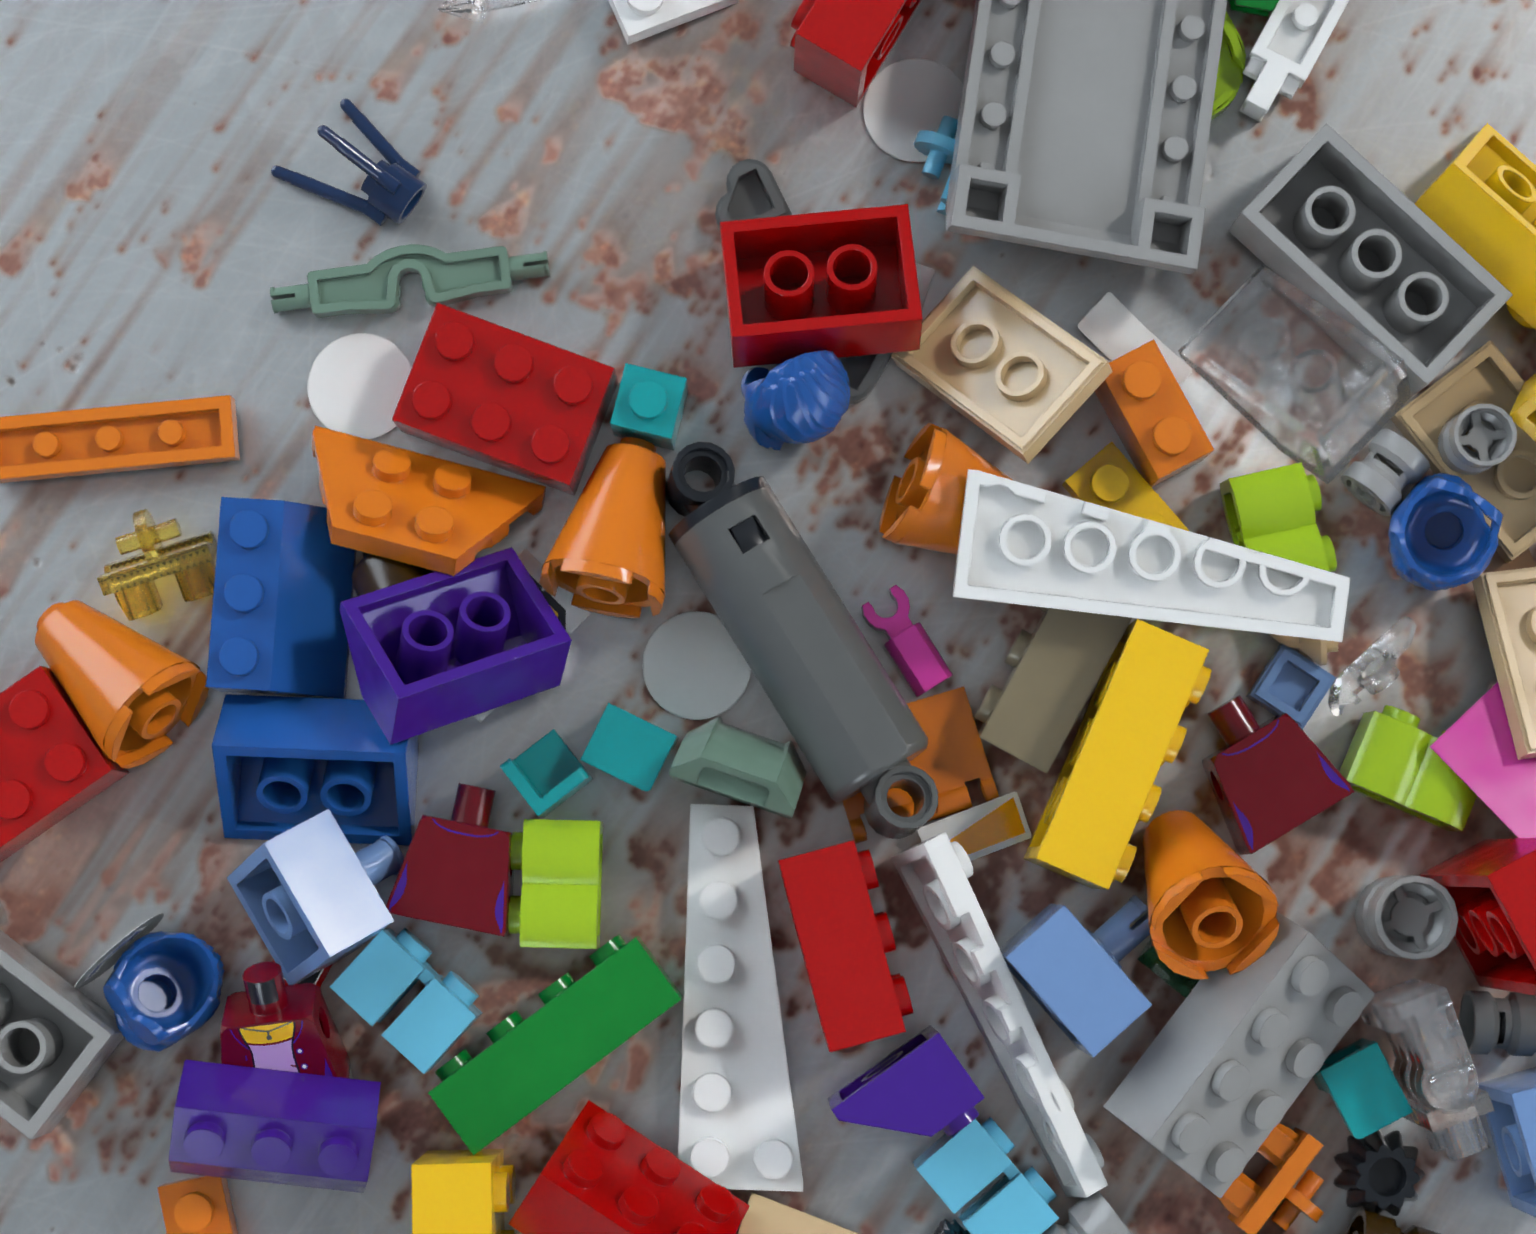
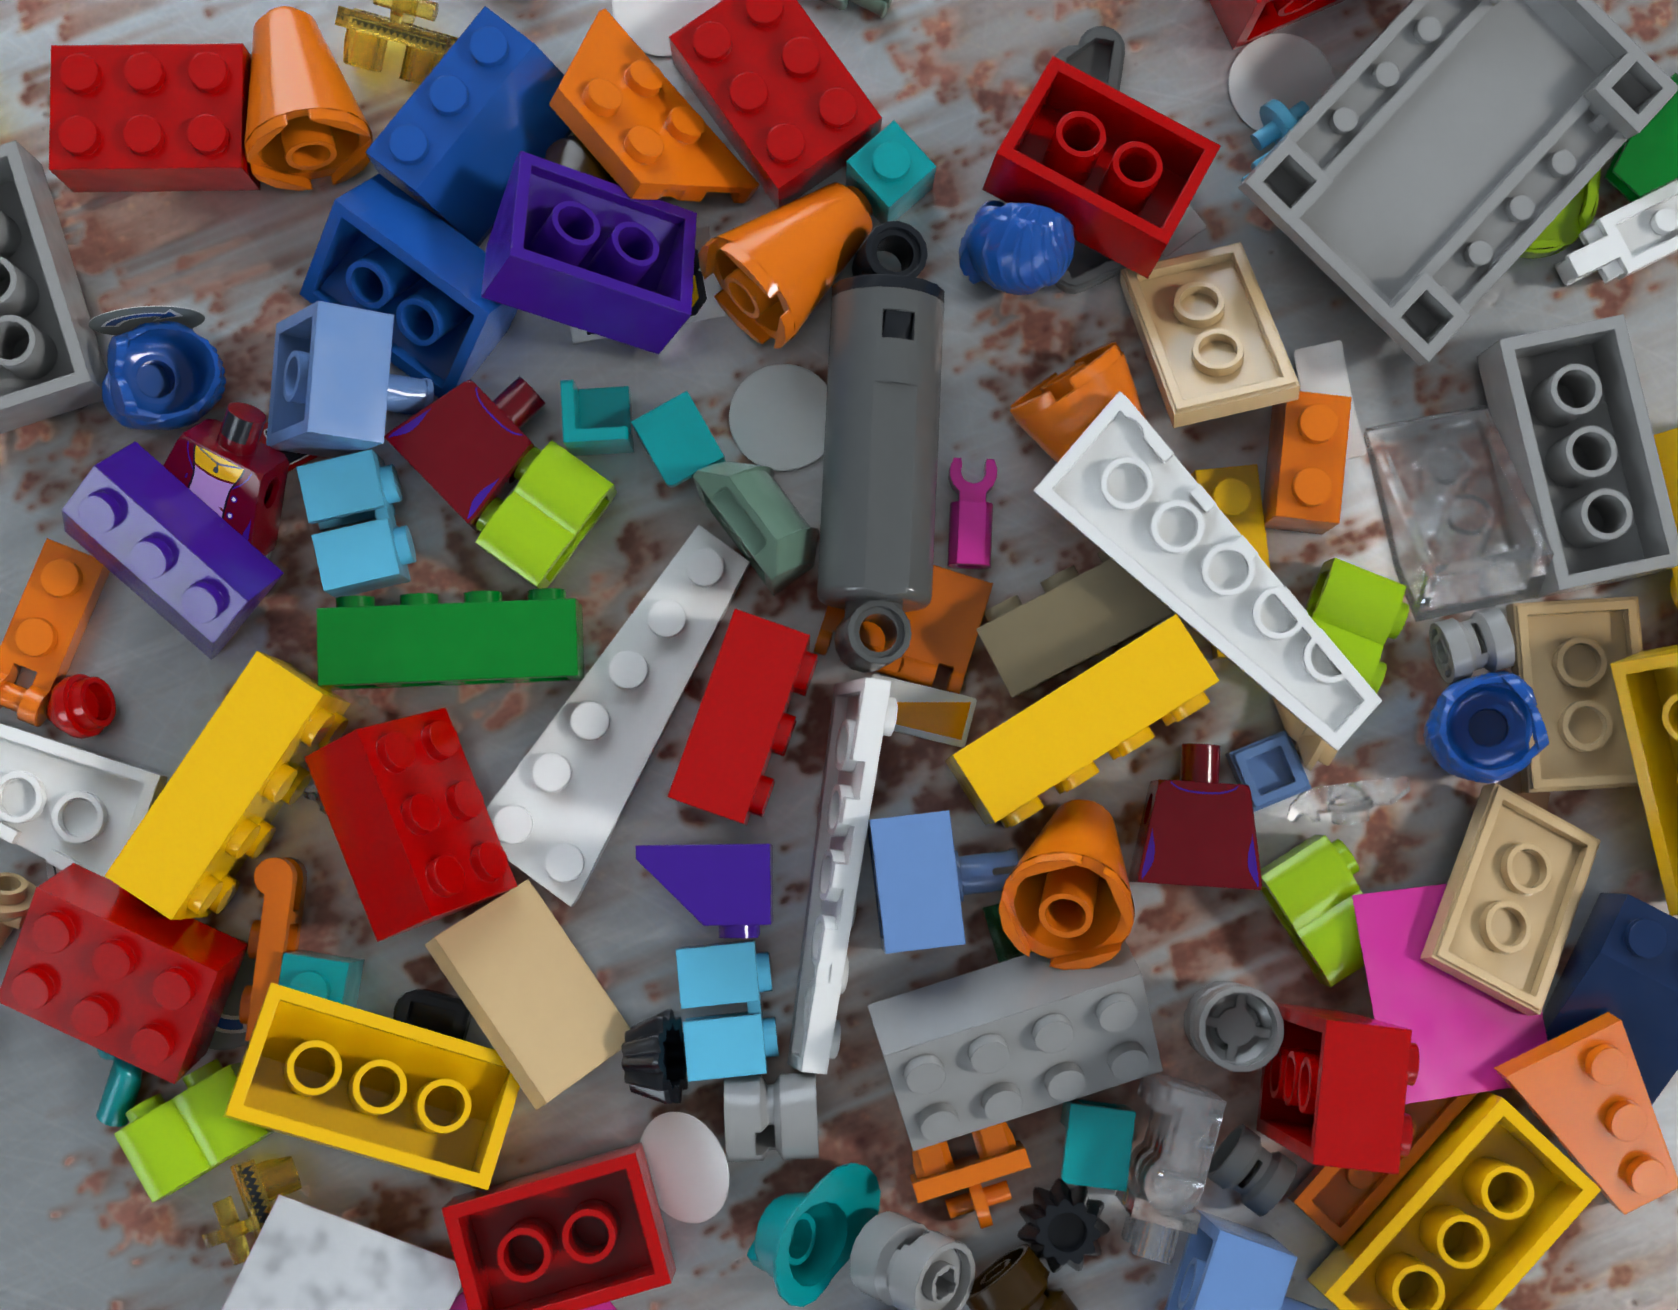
camera: 30 degrees right, 0 degrees up
light grey wheel [1438,404,1517,475] -> none

